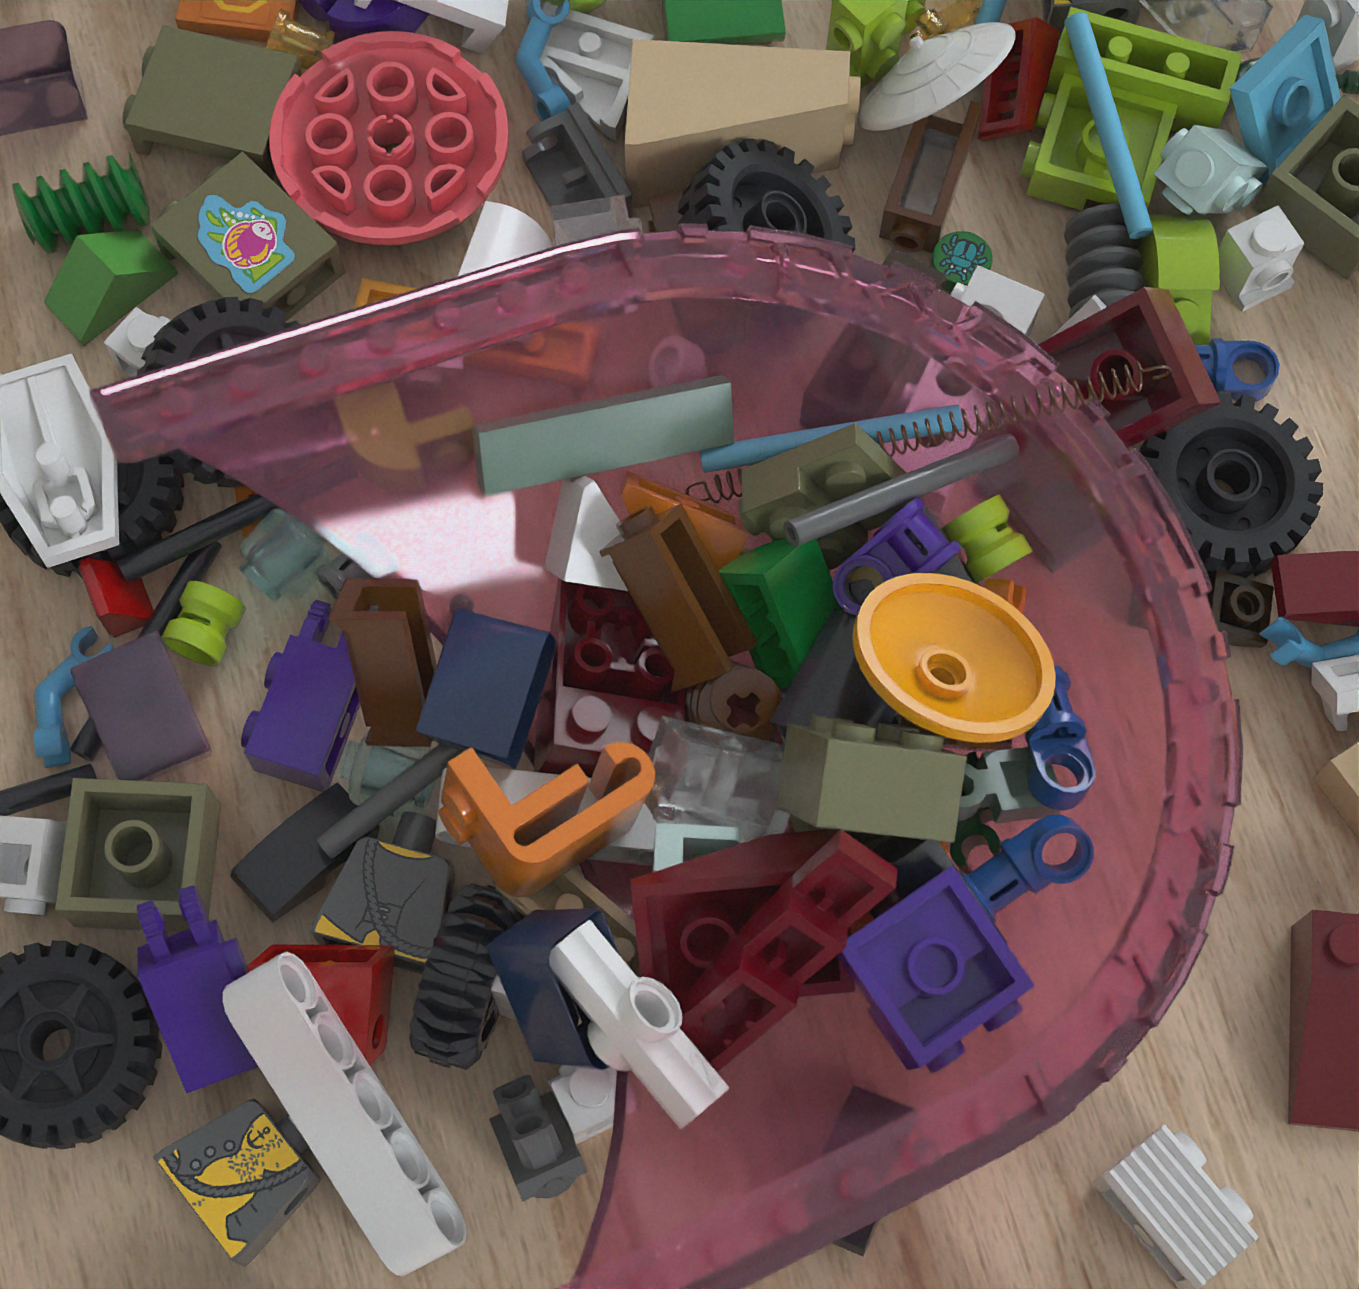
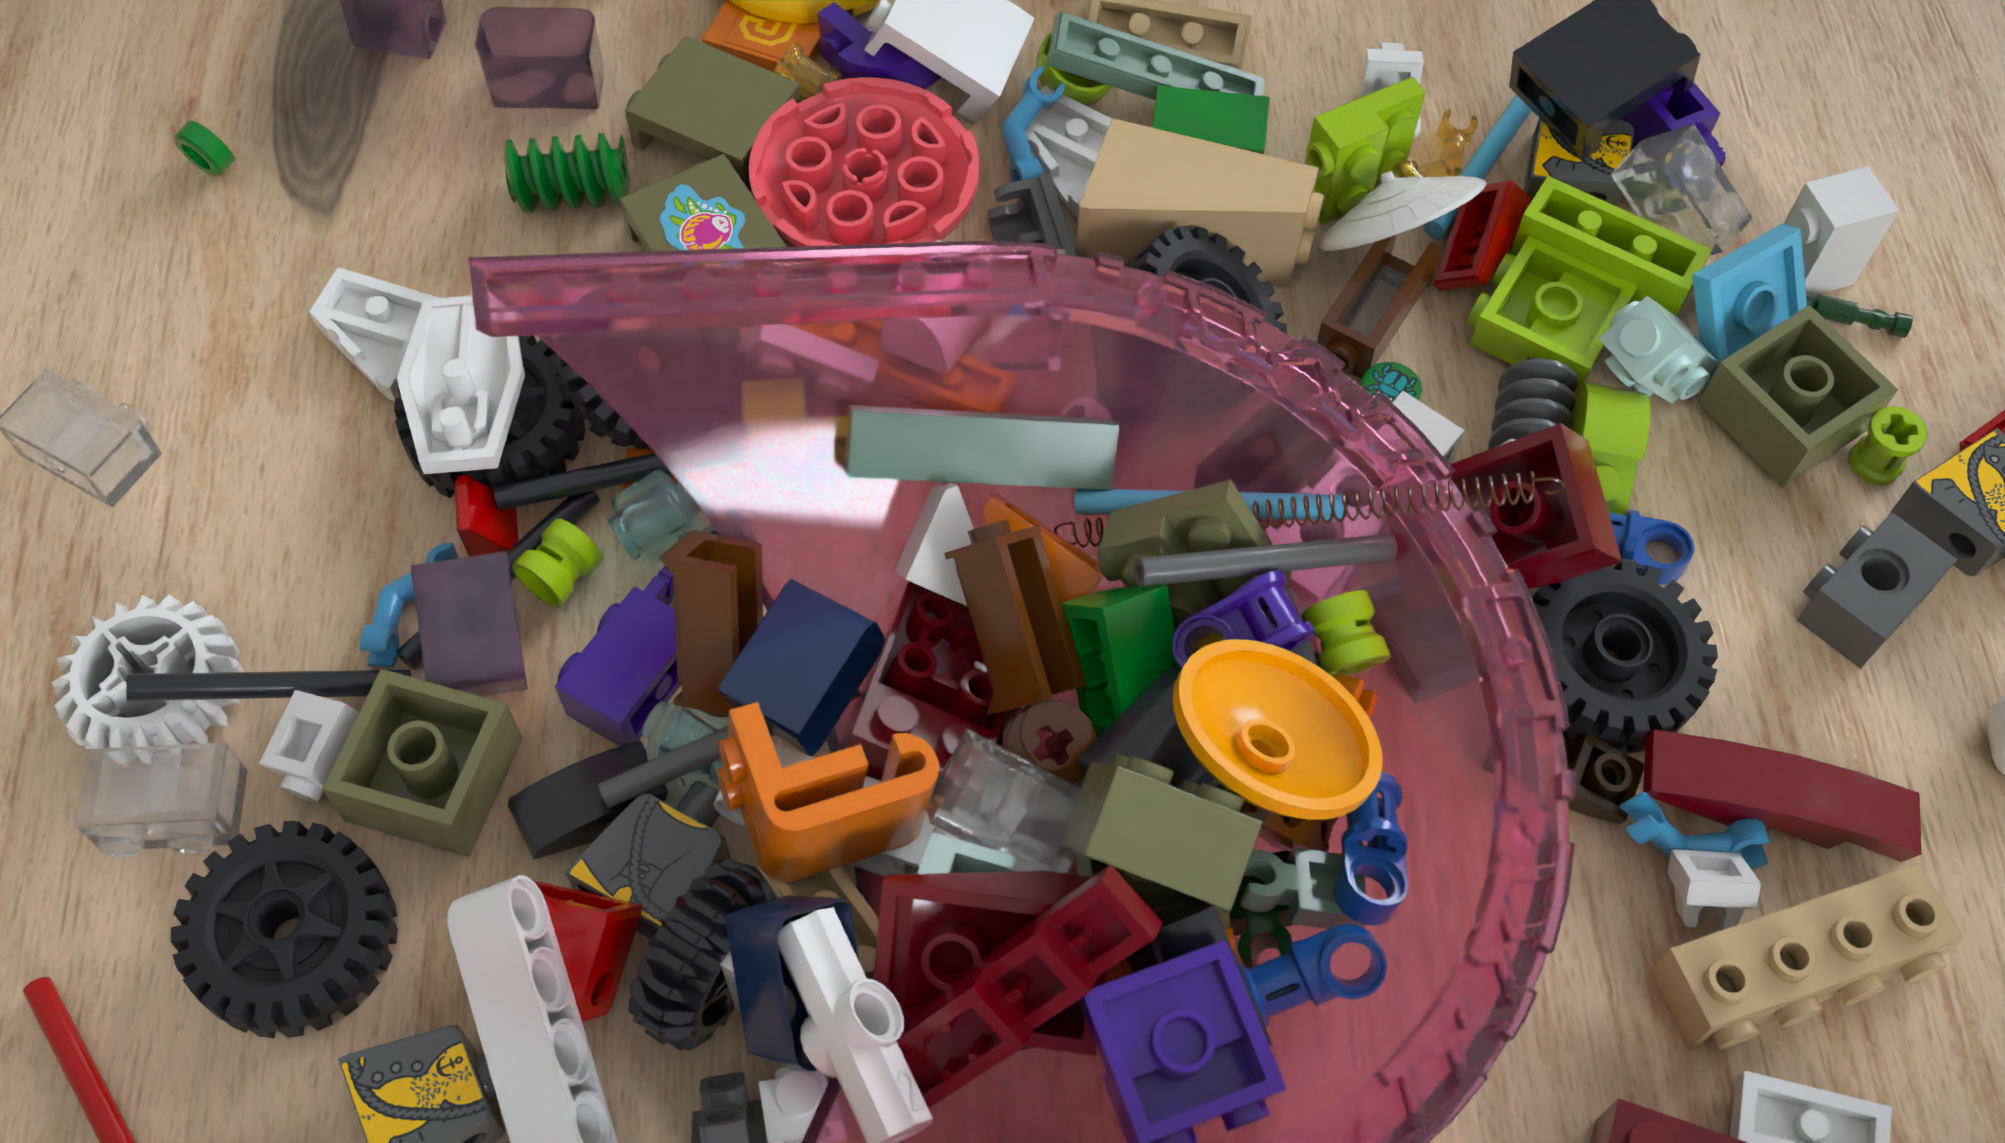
camera: 15 degrees right, 10 degrees down
bright green slope [44,230,178,346] -> none
dark purple hinge [136,885,258,1094] -> none
medium azure piece [1064,12,1153,239] -> none
white brick [1218,206,1304,312] -> none

